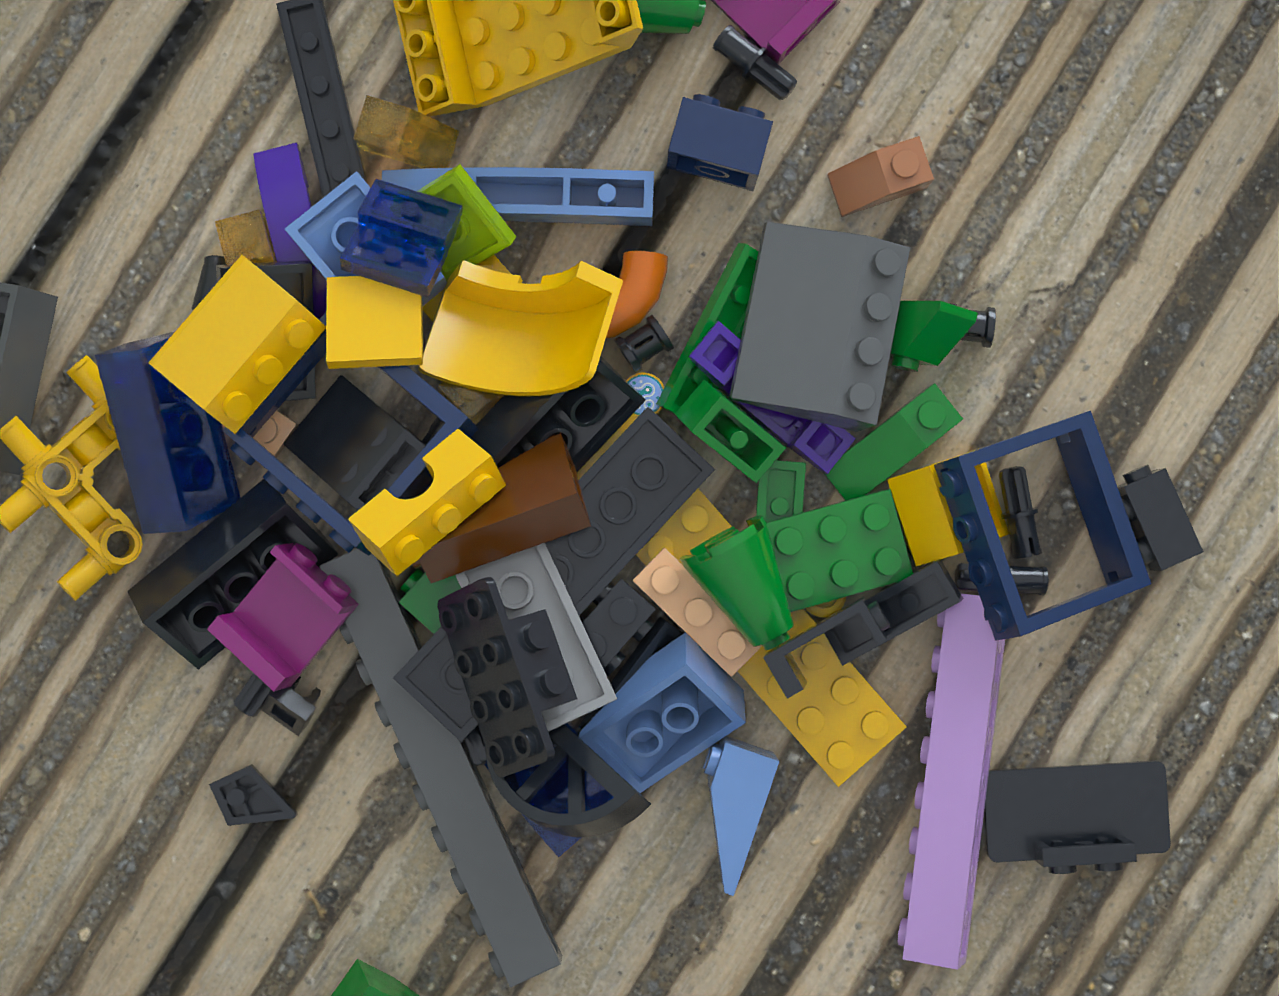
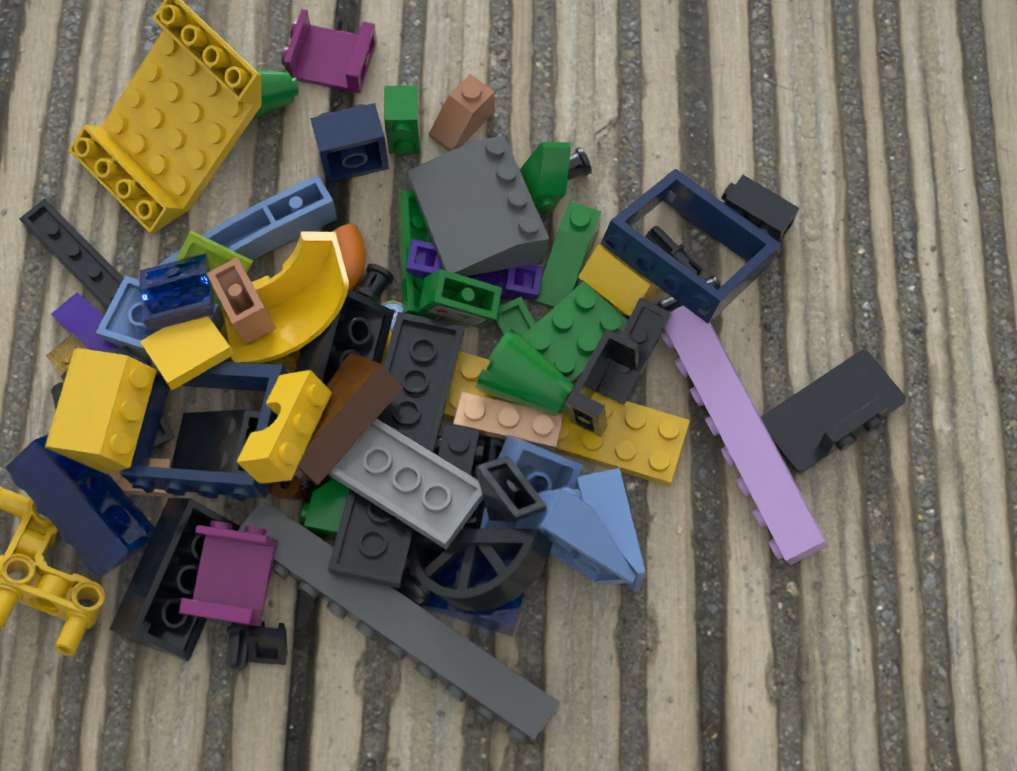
camera: 30 degrees left, 20 degrees down
black piece [209,764,298,826] -> none
clear yellow slope [353,95,460,169] -> none
black bracket [437,577,577,777] -> none
black axle [713,25,797,100] -> none
none -> nougat slope [207,257,276,345]
none -> green brick [384,85,421,156]
none -> black slope [476,456,547,522]
none -> medium blue slope [514,487,636,585]

